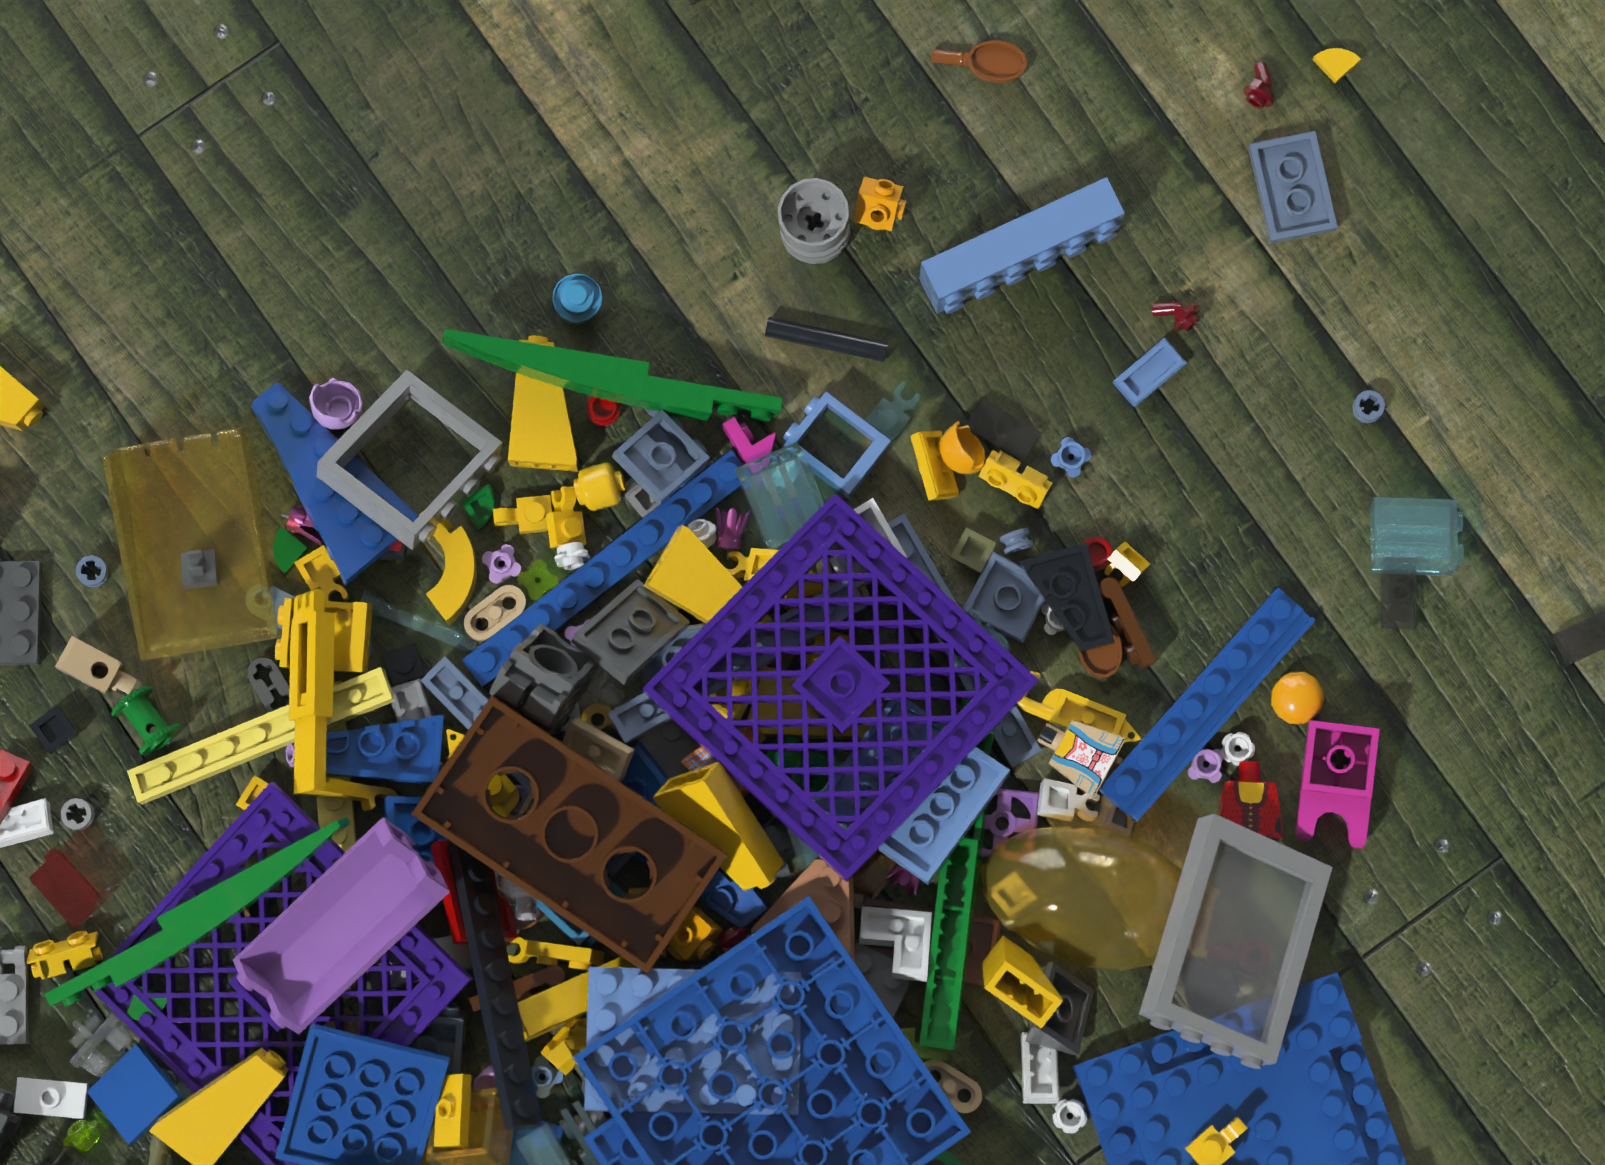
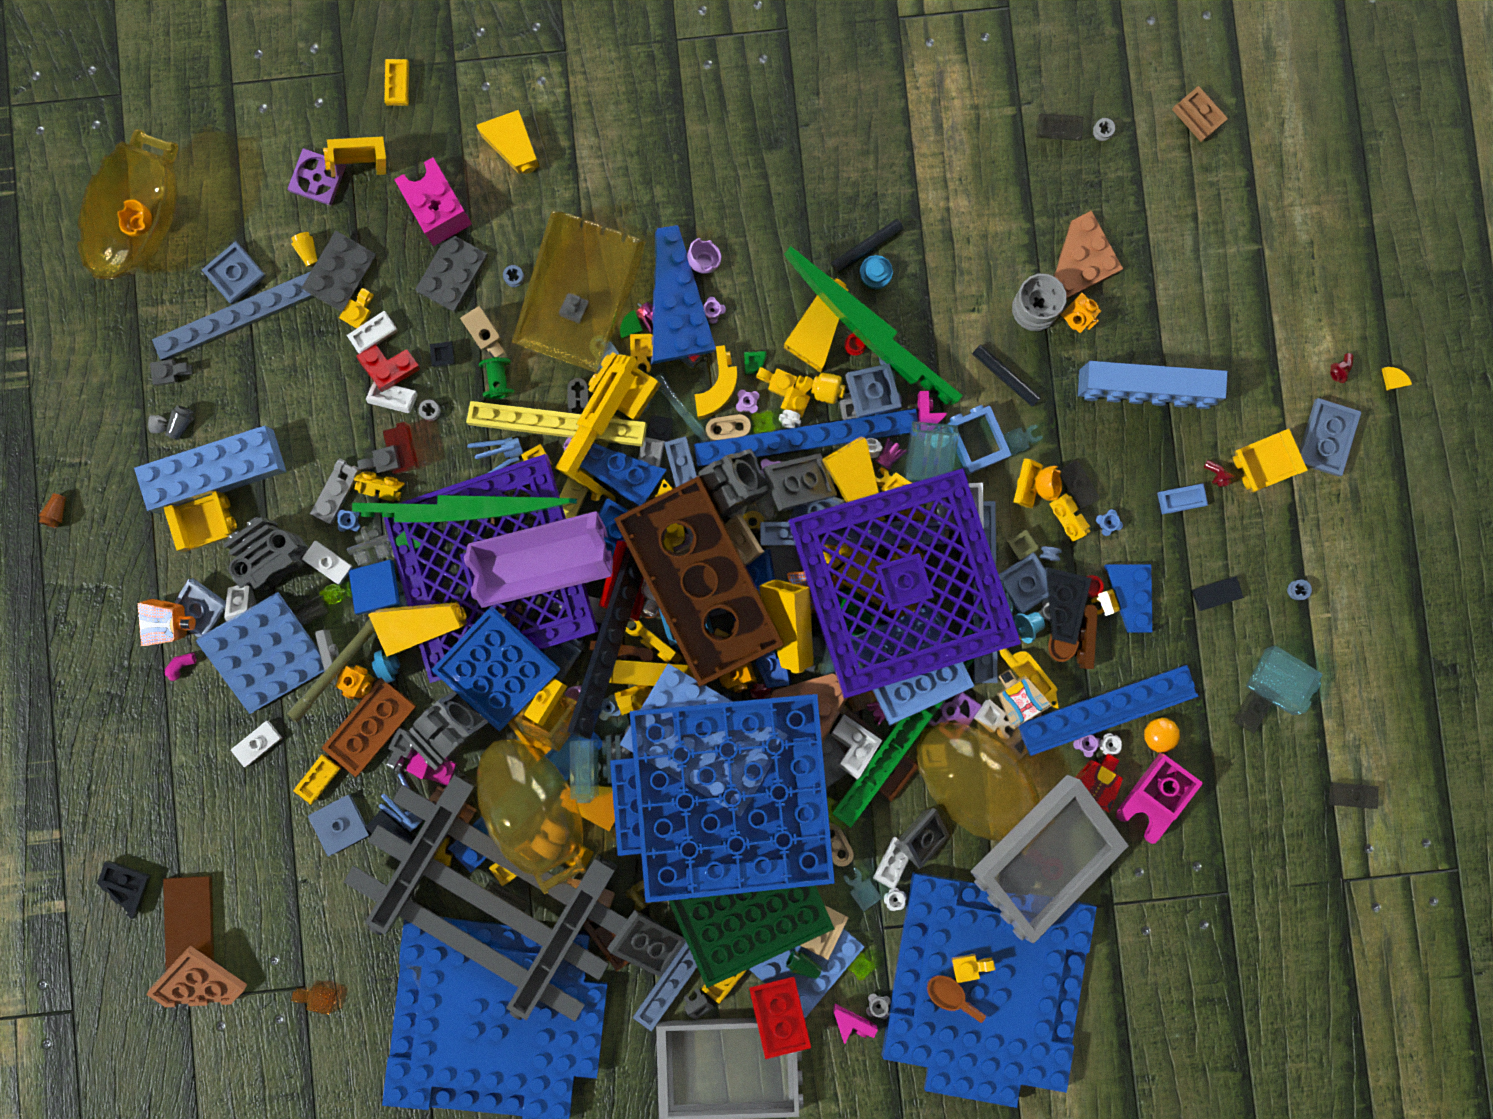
camera: 30 degrees right, 5 degrees up
light grey window [316,370,502,550] -> none
dark orange piece [931,40,1027,83] -> none
yellow slope [982,936,1063,1028] -> none
none -> medium blue plate [337,510,360,532]
none -> dark grey plate [357,446,401,474]
none -> medium blue plant [467,437,523,473]
none -> lavender plate [703,297,726,324]
none -> black piece [830,218,904,274]
none -> clear light blue plate [844,867,882,912]
none -> medium azure piece [1013,612,1045,644]
none -> nougat plate [1053,211,1123,299]
none -> blue wing [1104,565,1152,633]
none -> black tile [1191,576,1244,611]
none -> yellow panel [1232,429,1308,492]

